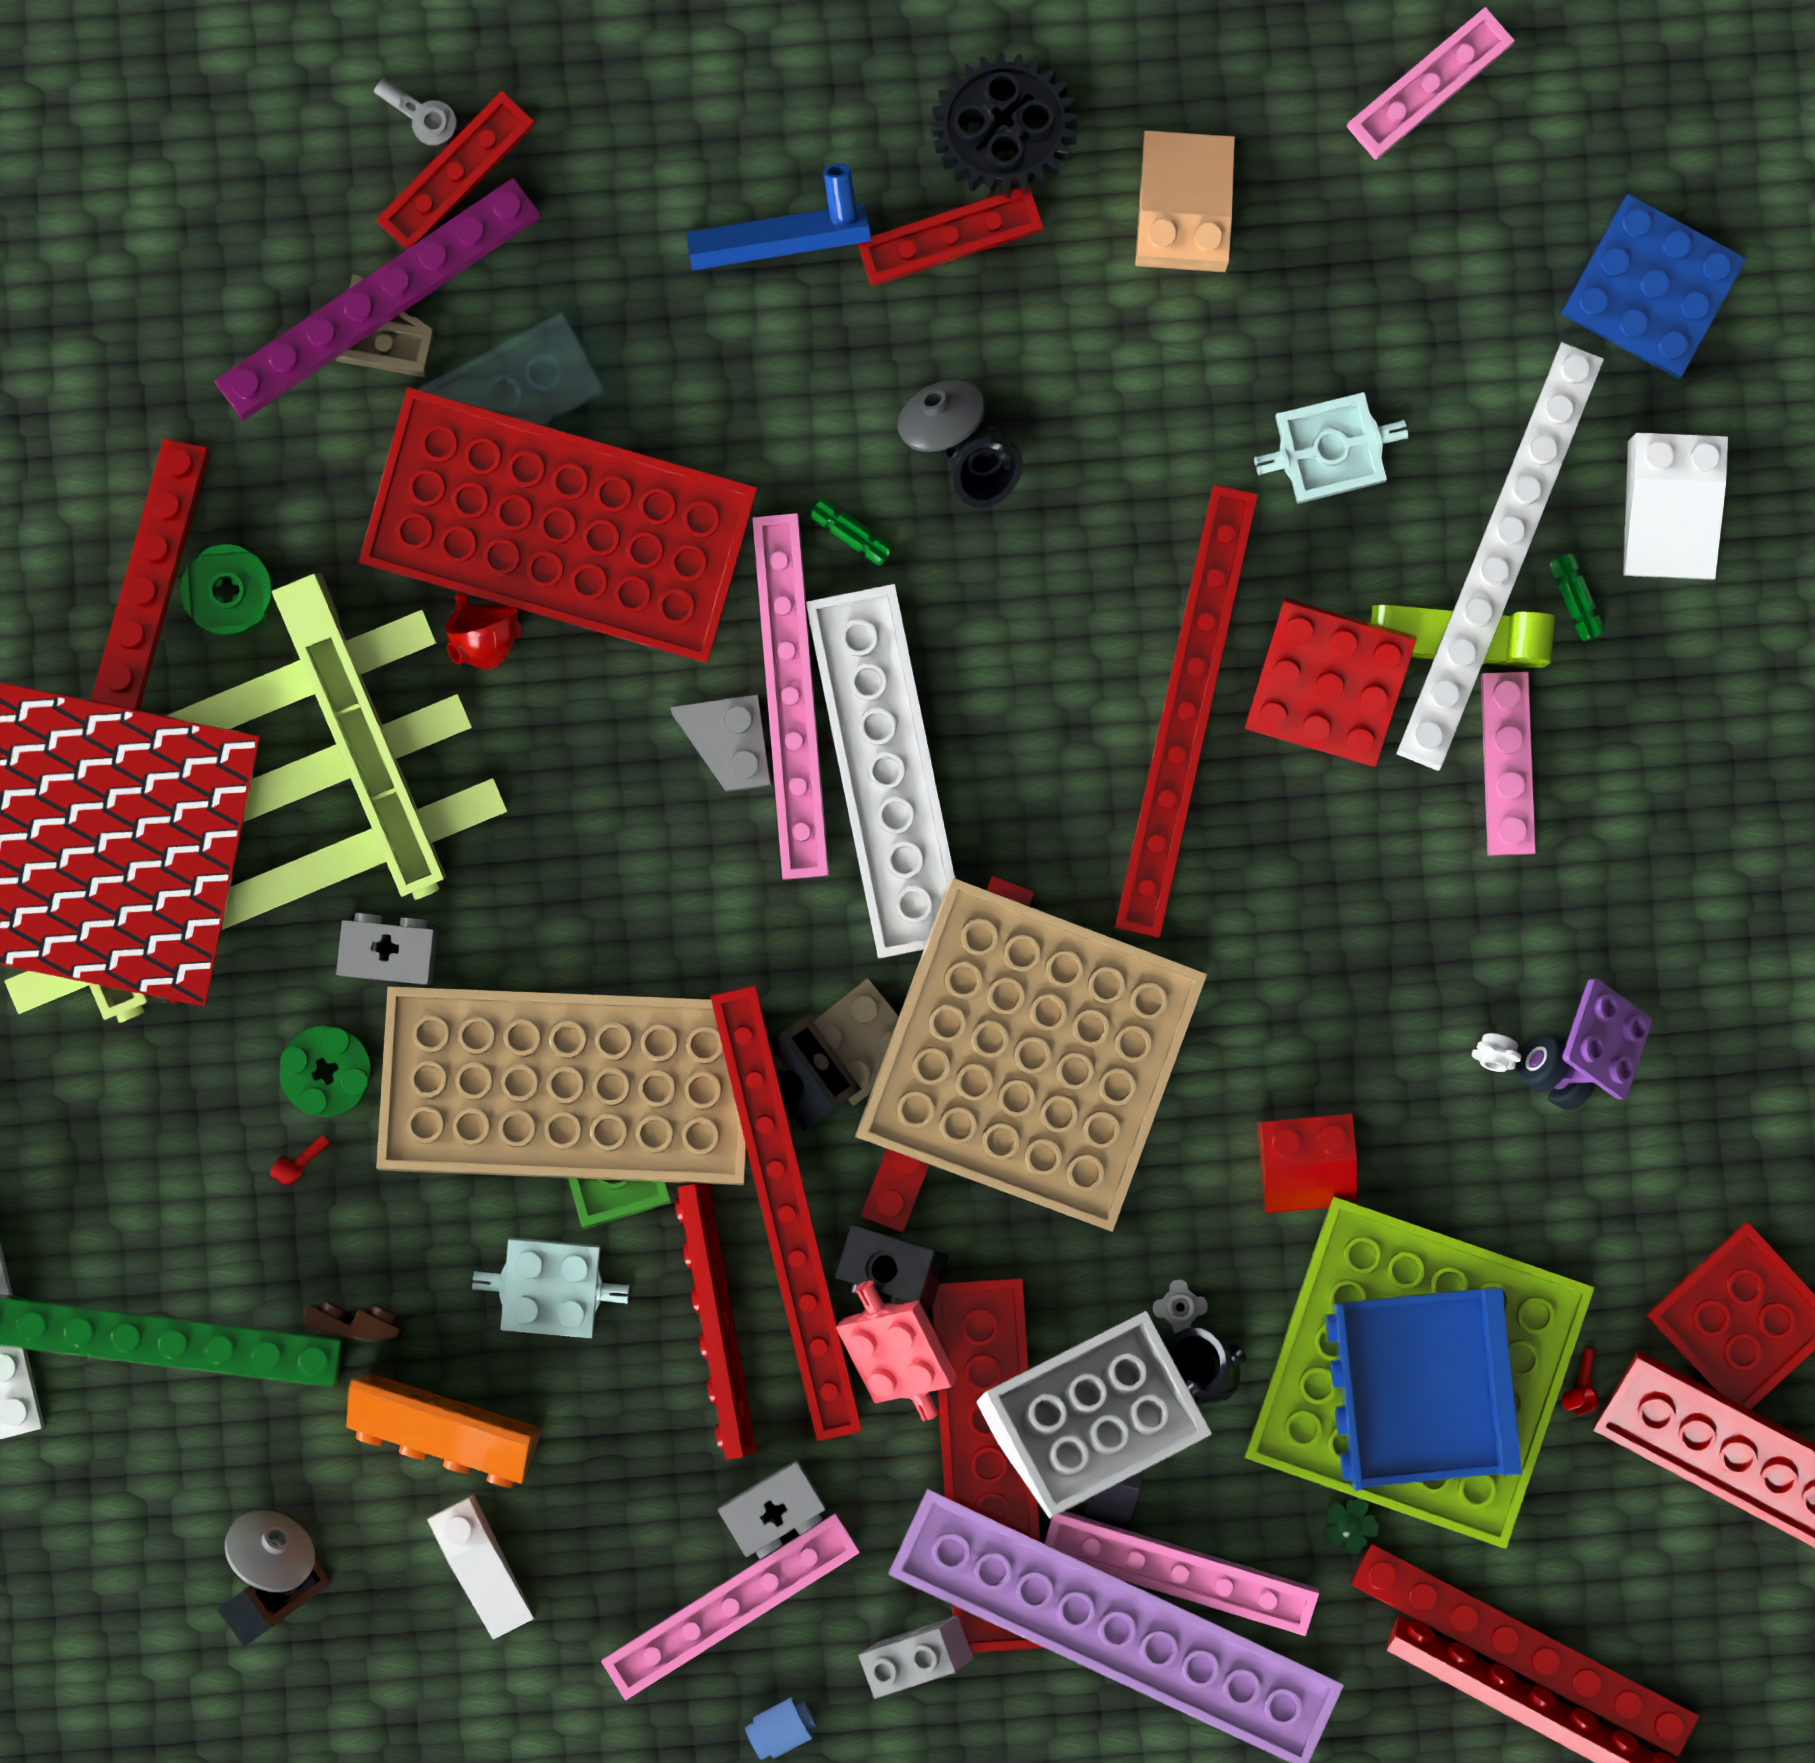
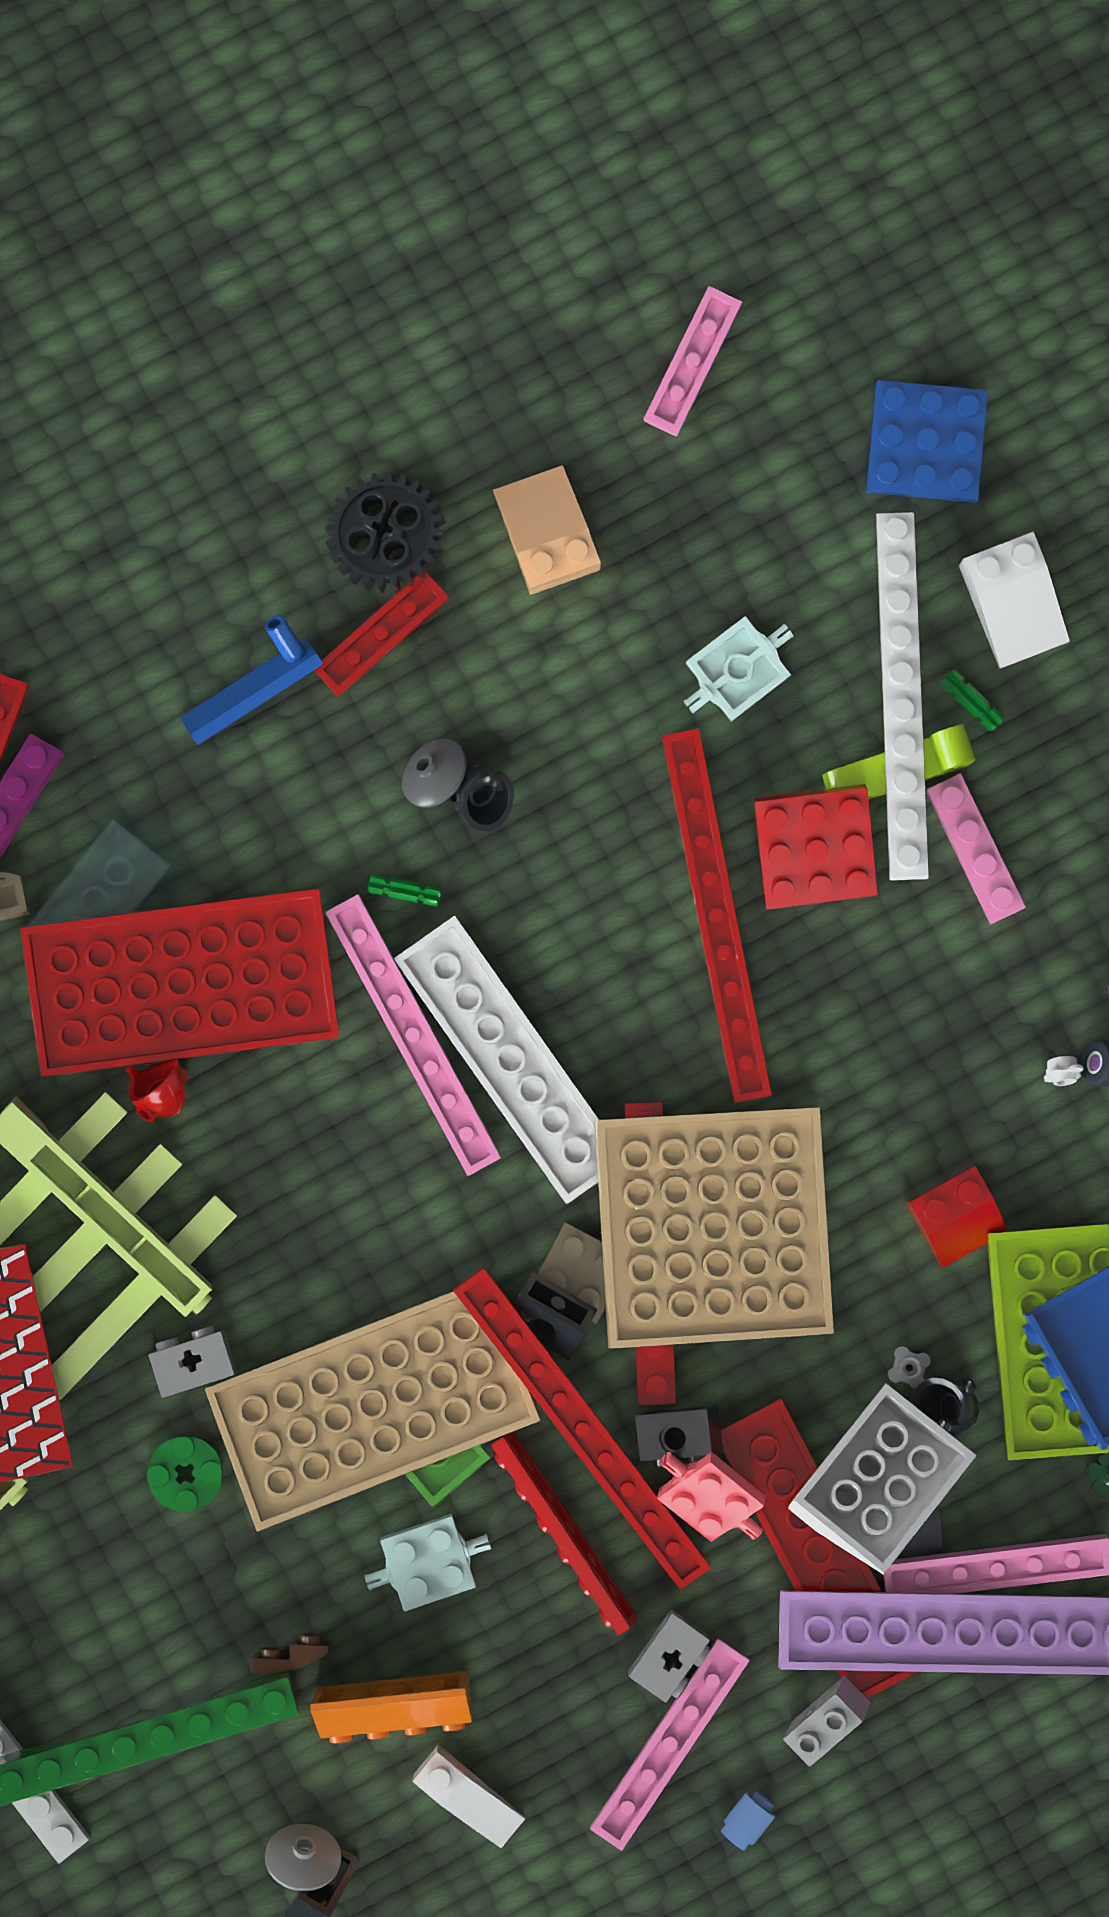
camera: 25 degrees left, 0 degrees up
red hand [270,1135,330,1186] -> none
light grey wing [671,695,771,792] -> none

